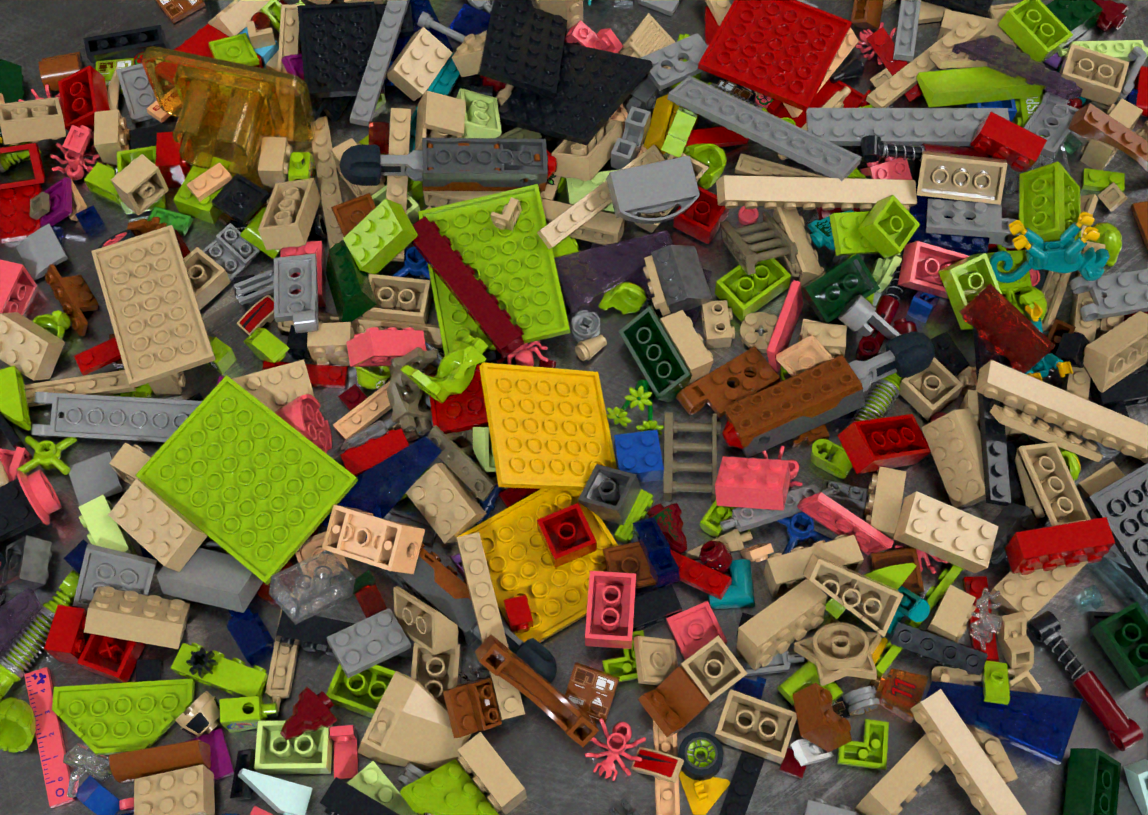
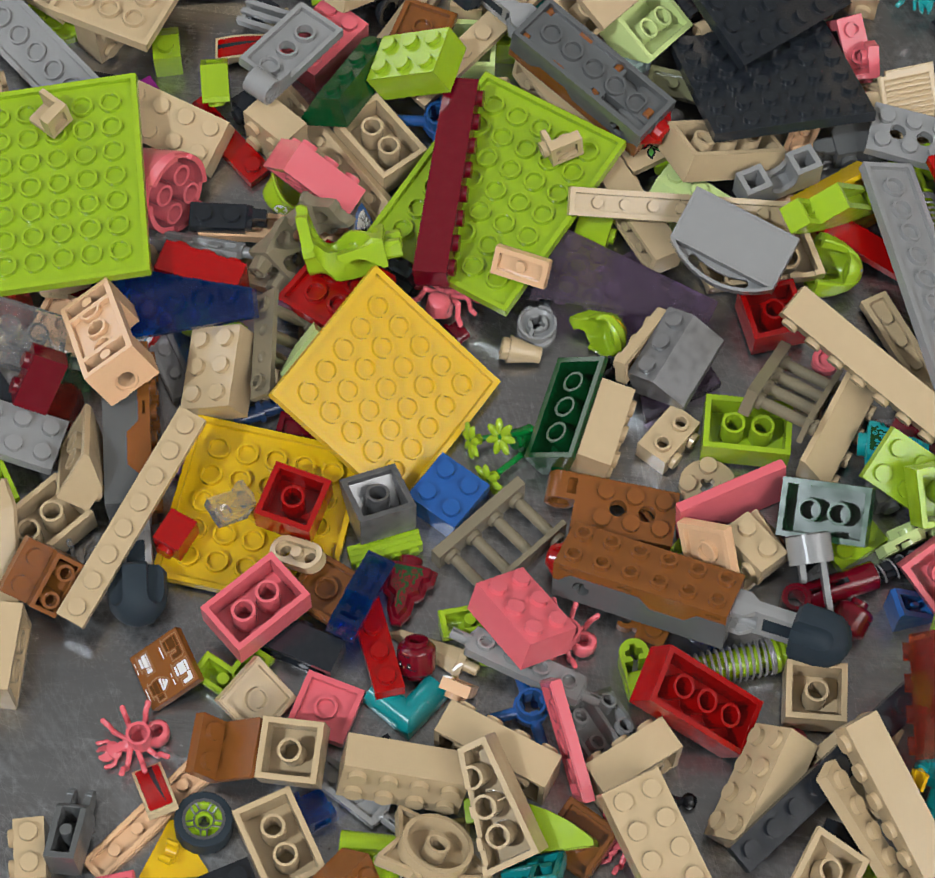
camera: 40 degrees right, 0 degrees up
dark red plate [338,384,367,411] -> none
dark orange arch [475,634,599,748] -> none
black plate [931,332,970,375] -> none
none -> dark red brick [8,342,68,416]
none -> tan panel [29,88,73,139]
none -> black hinge [188,202,268,234]
none -> clear bracket [204,480,256,528]
none -> tan plate [270,535,326,574]
none -> light nougat plate [490,243,553,289]

